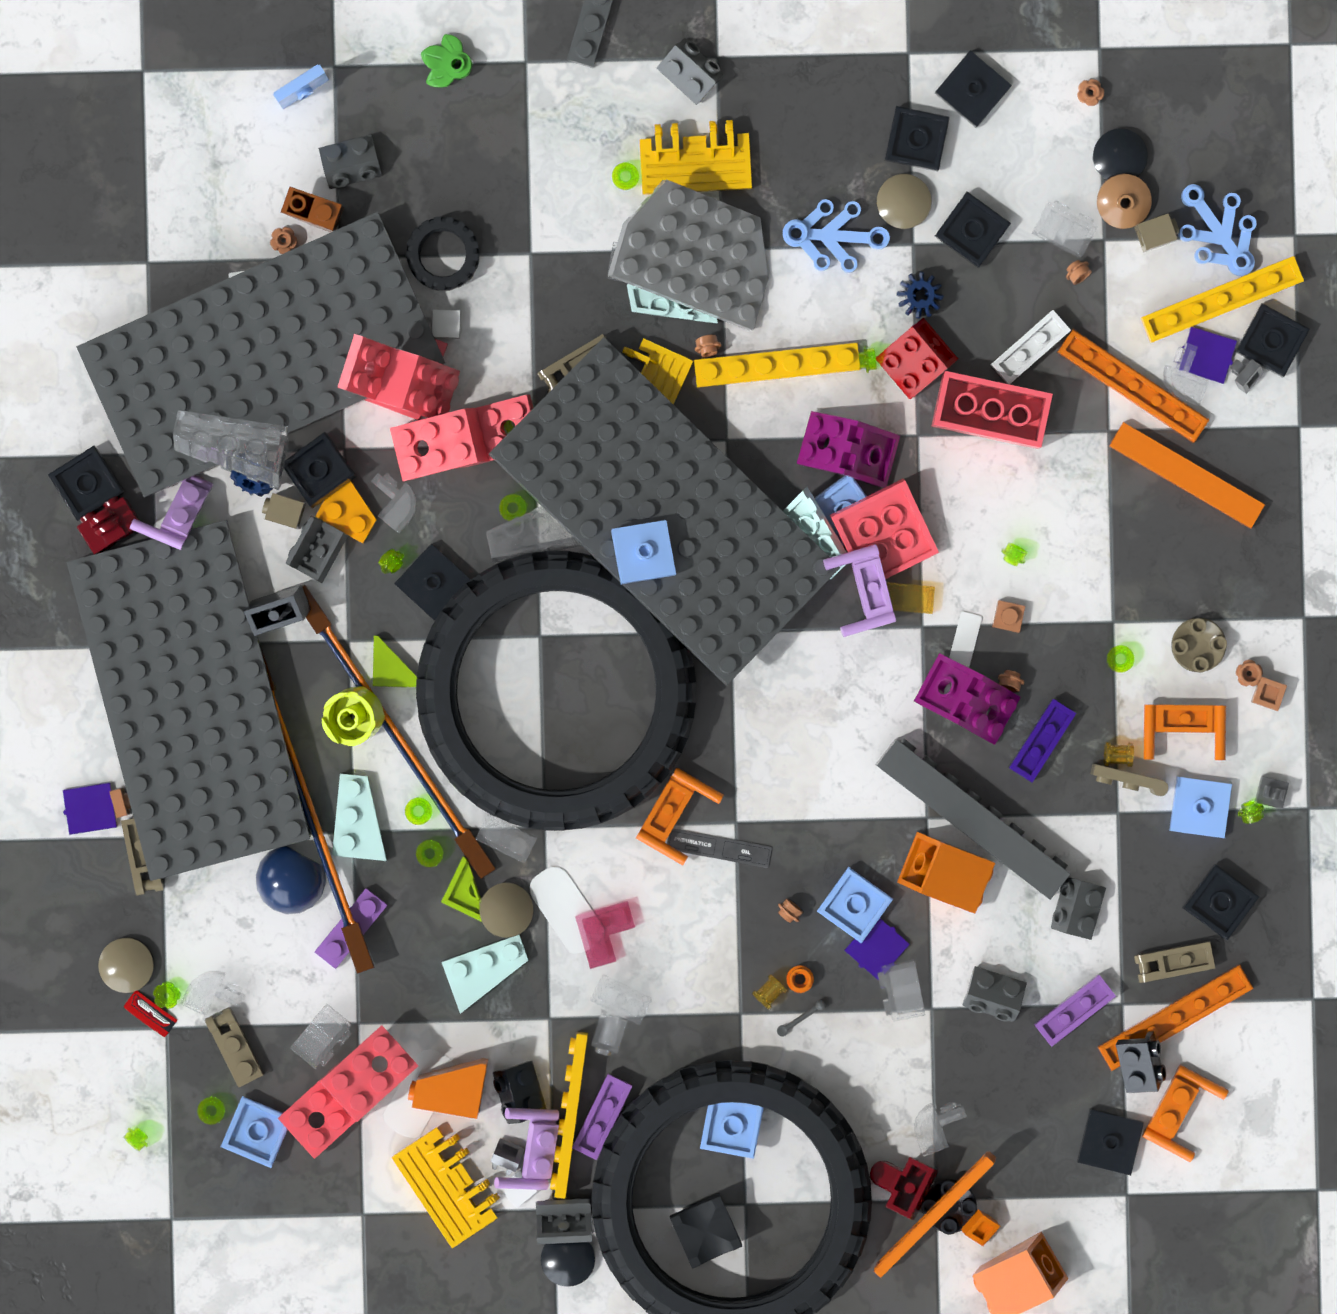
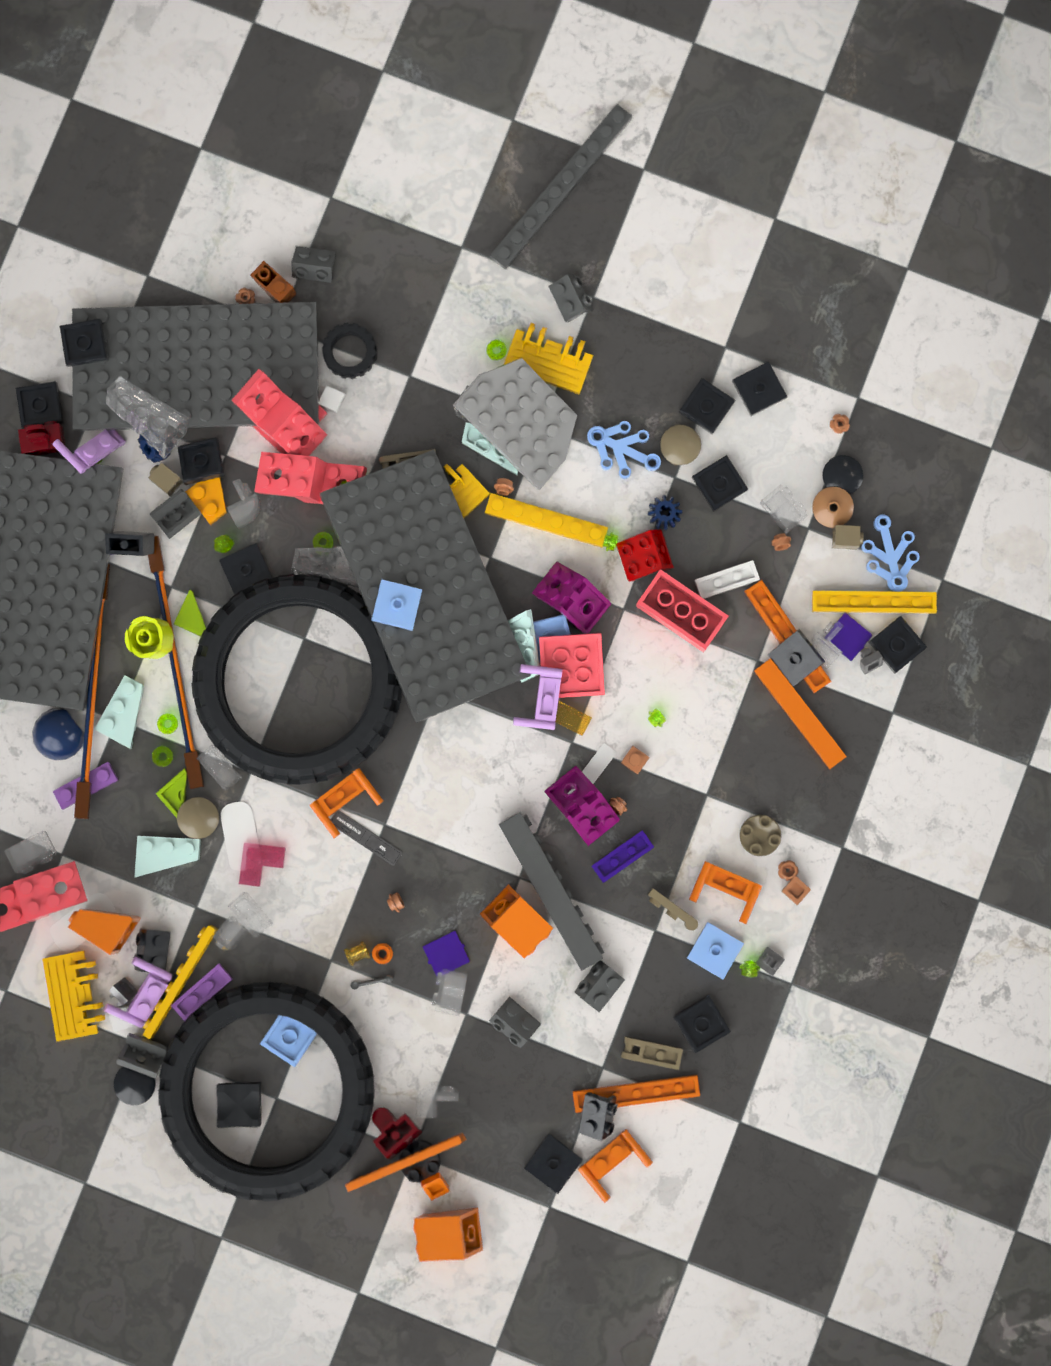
camera: 30 degrees right, 5 degrees down
light blue plate [273,64,329,109] -> none
bright green plate [421,34,472,88] -> none
light blue plate [817,867,893,943] -> none
medium lavender plate [1034,974,1116,1047] -> none
clear yellow bush [1104,742,1134,767] -> none
clear neon green plate [1107,645,1134,673] -> none
none -> black plate [59,319,108,367]
none -> plate [768,629,825,687]

